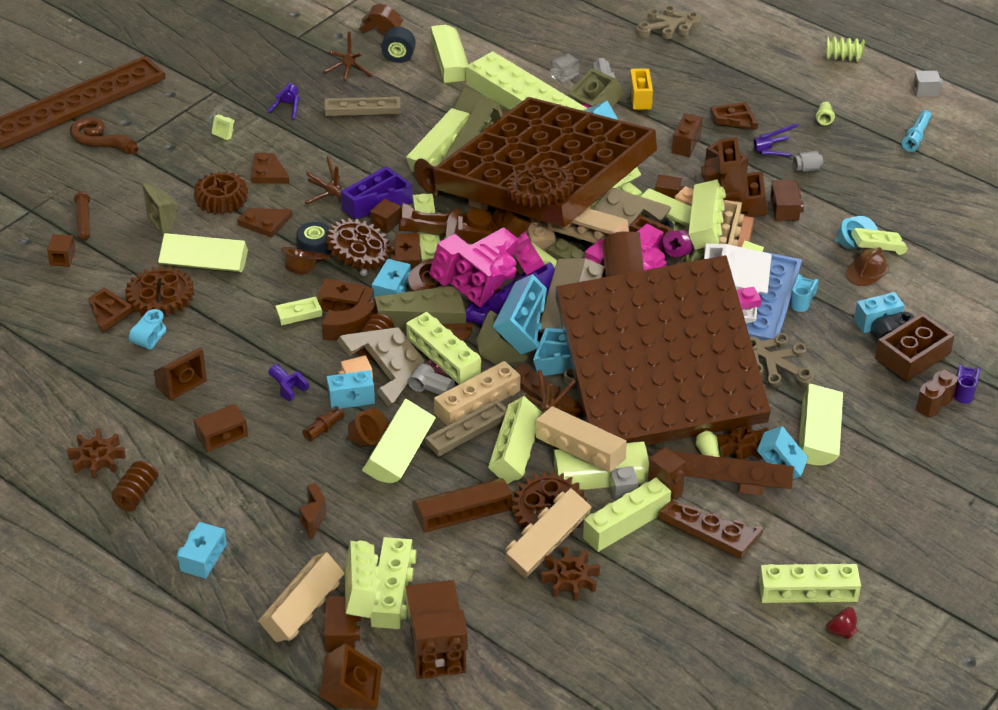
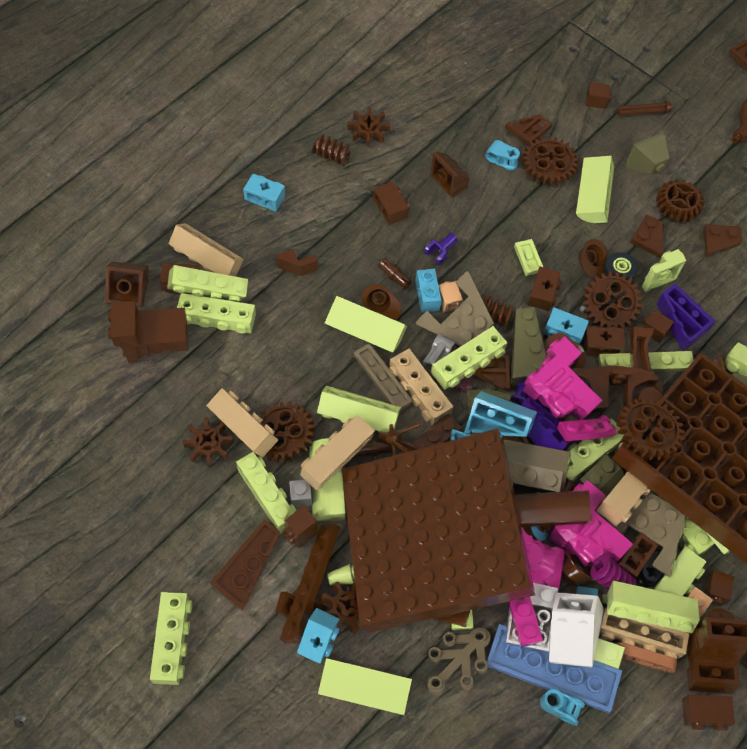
camera: 90 degrees right, 20 degrees up
reddish brown plant [305,156,342,204] -> none
reddish brown arch [322,287,376,341] -> none
reddish brown brick [412,478,512,533] -> none
dark red brick [825,606,859,640] -> none
none -> yellowish green plate [642,249,686,292]

